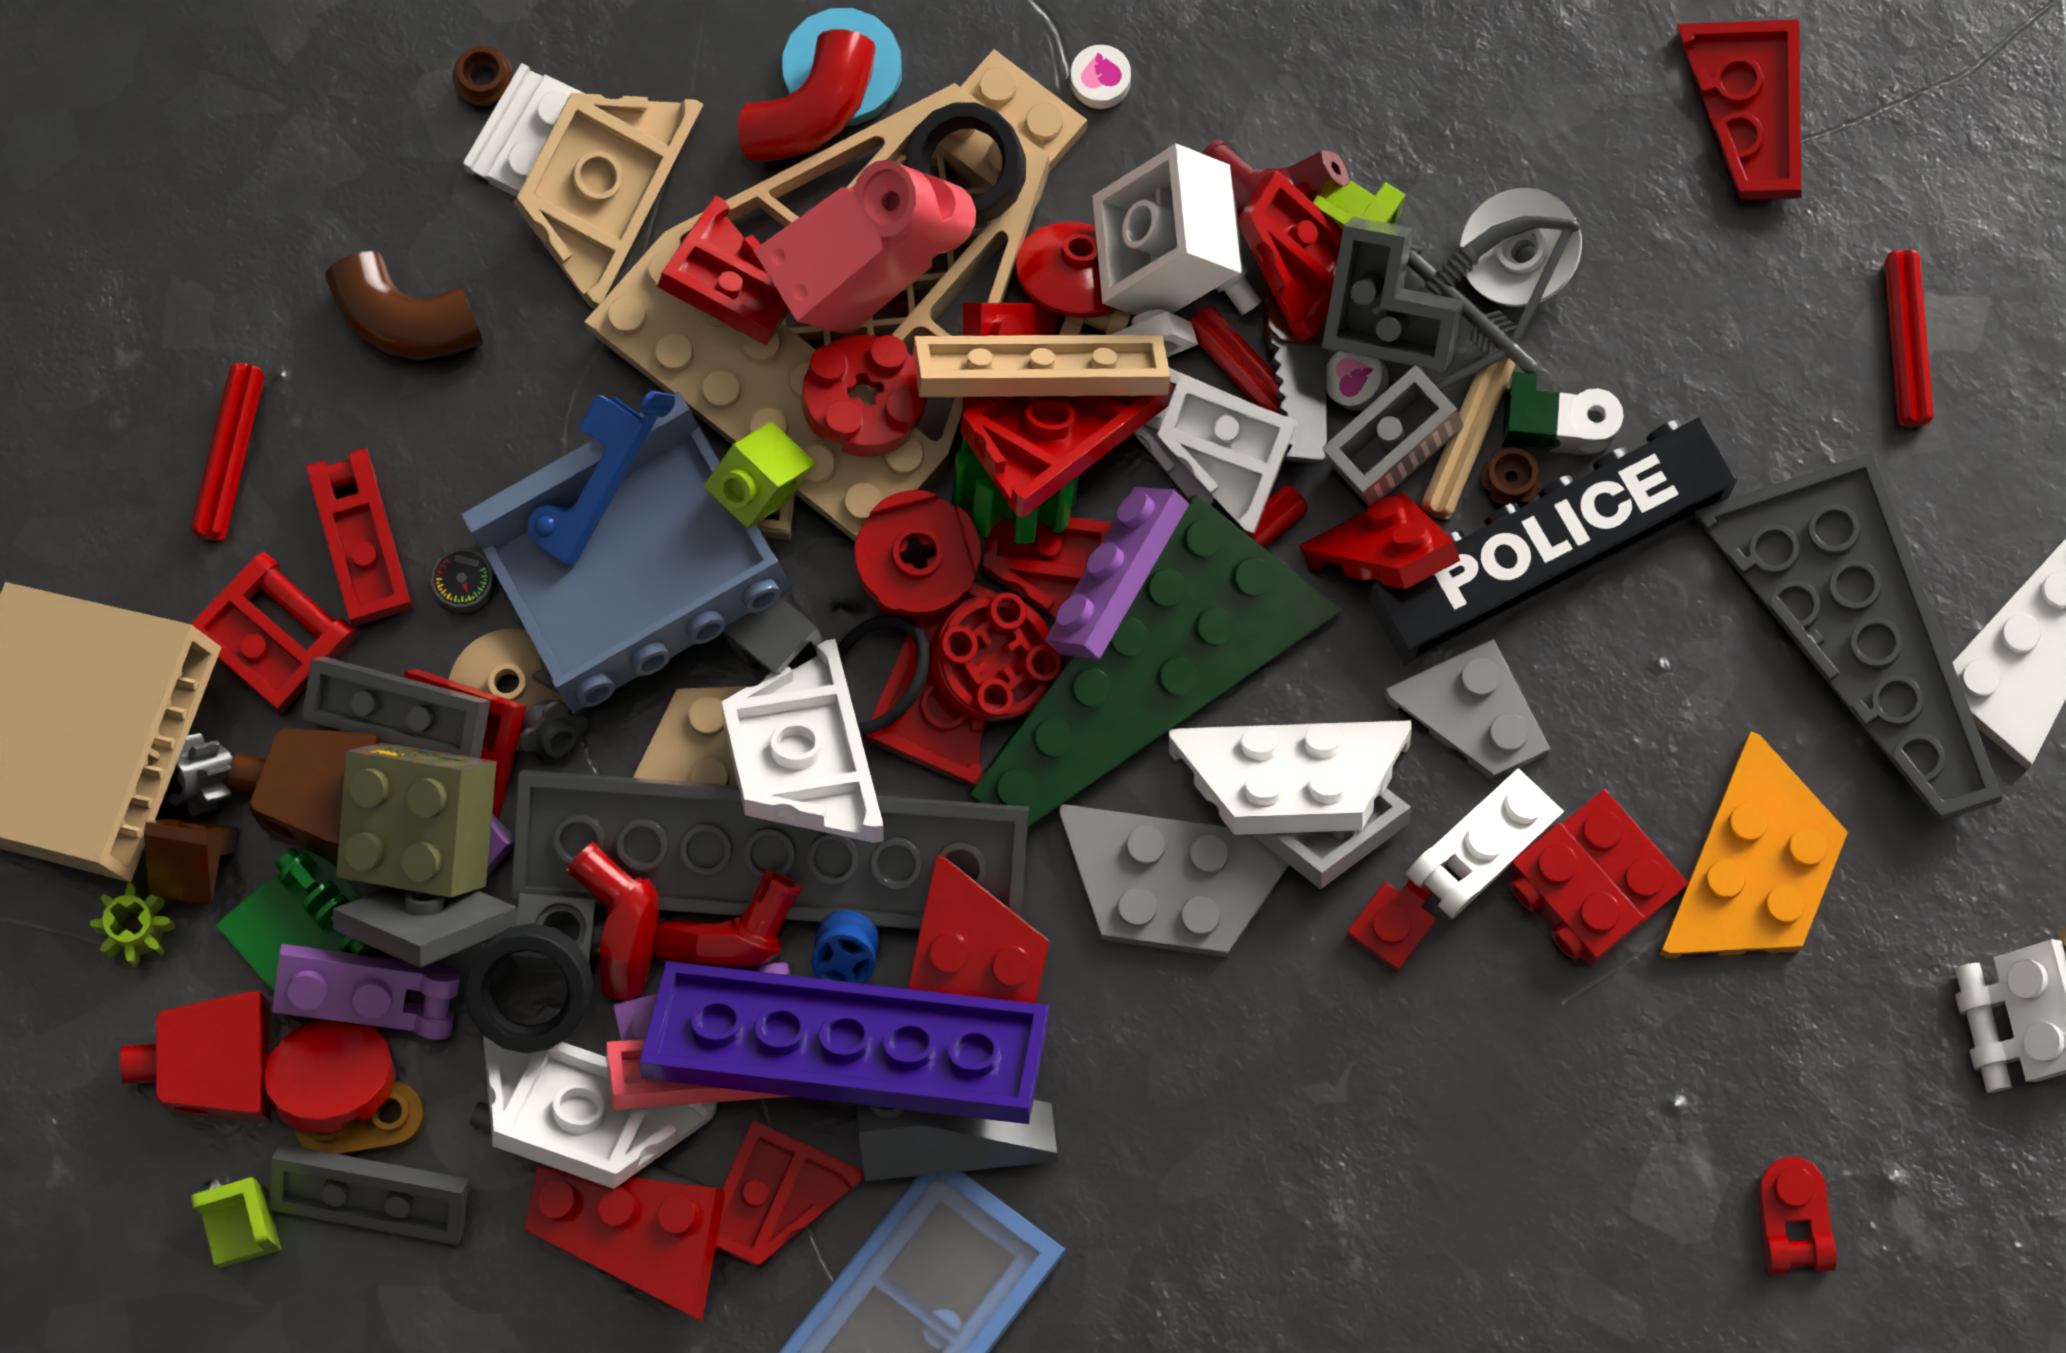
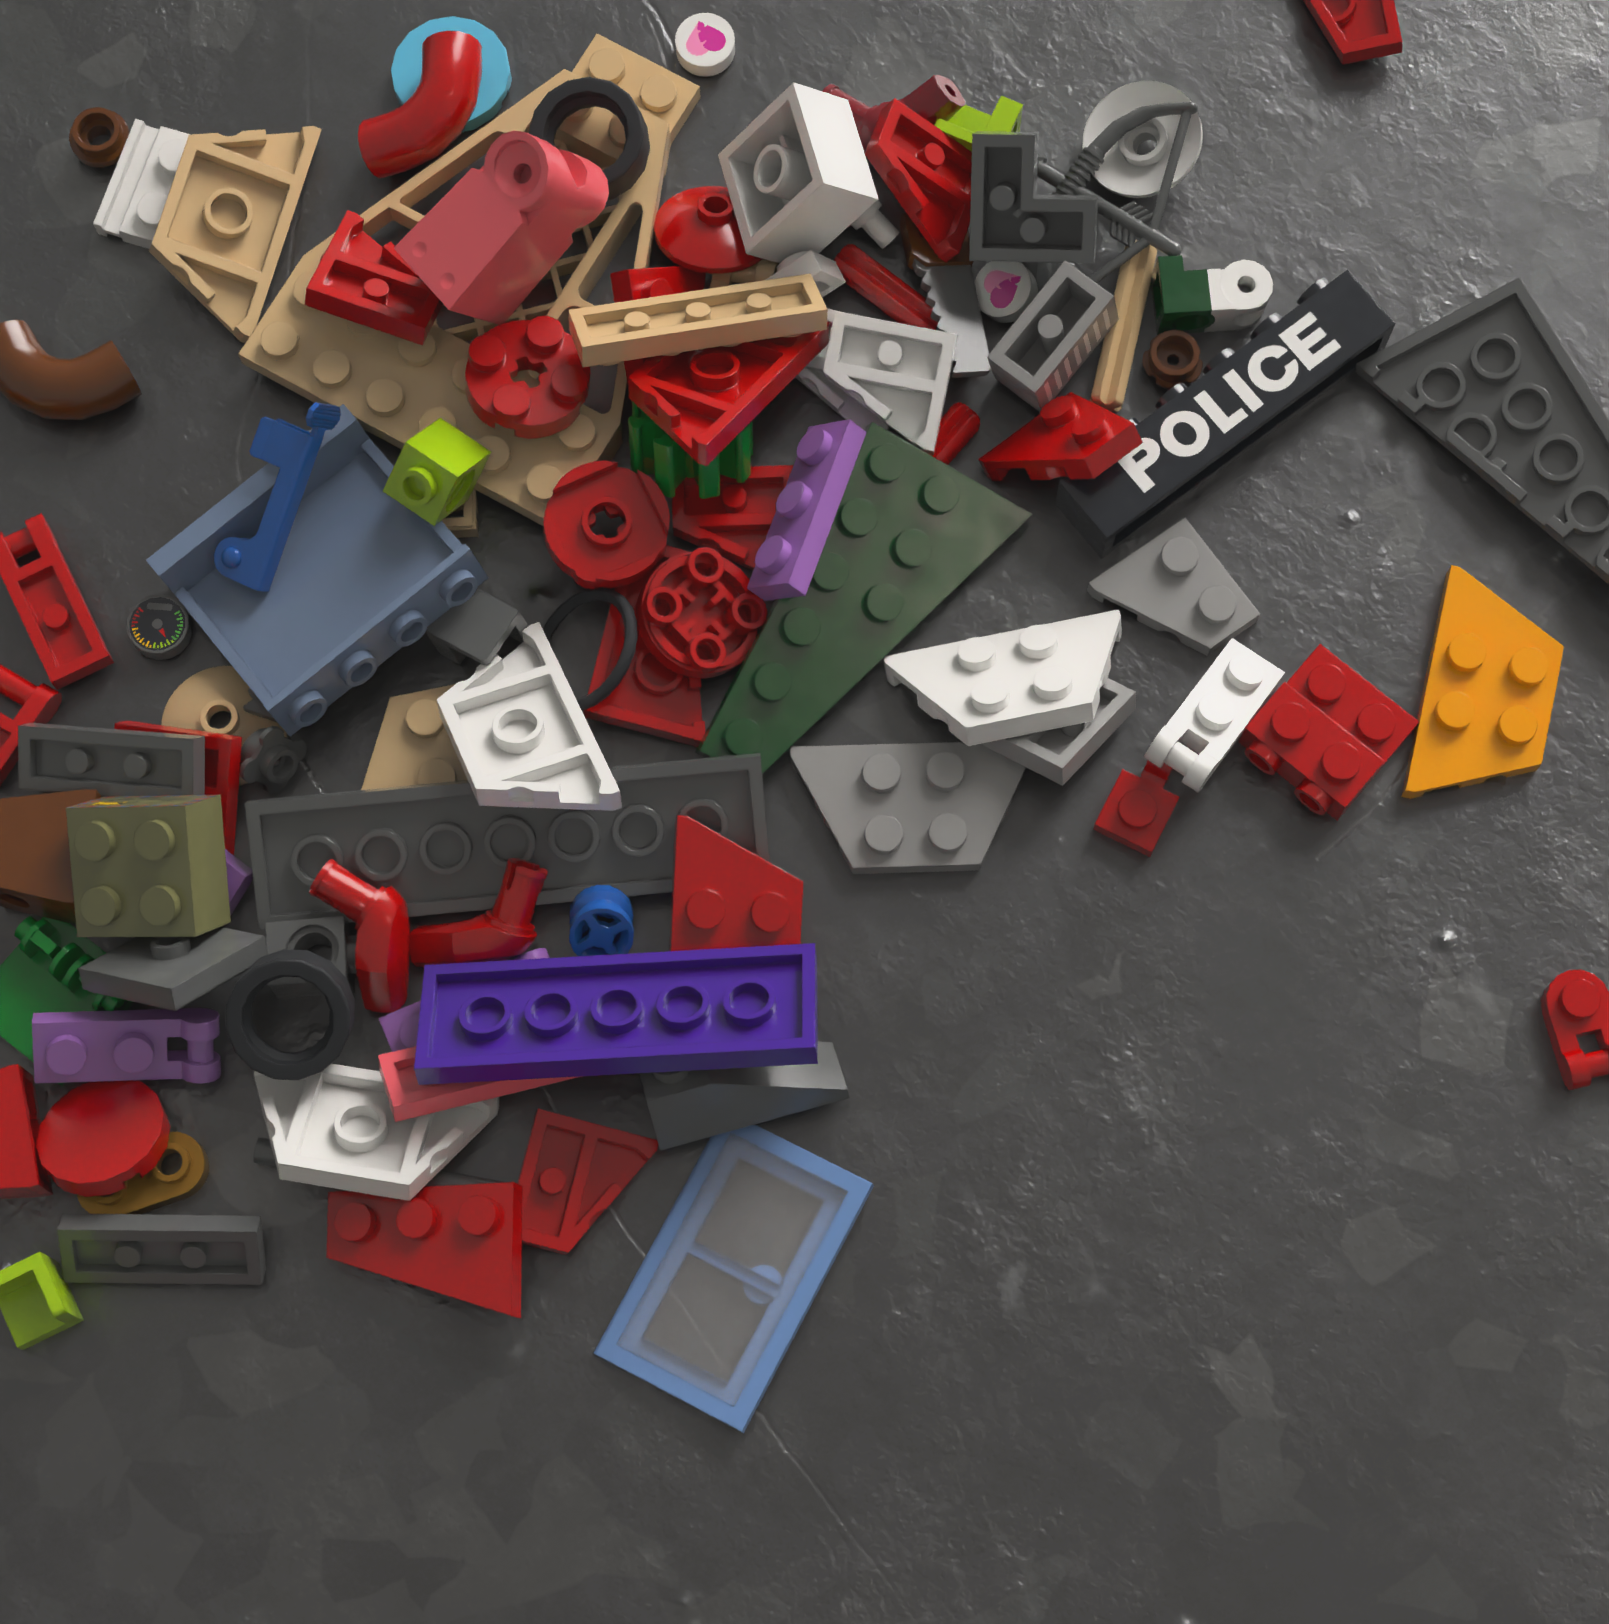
camera: 10 degrees left, 0 degrees up
red axle [1884,250,1934,428] -> none

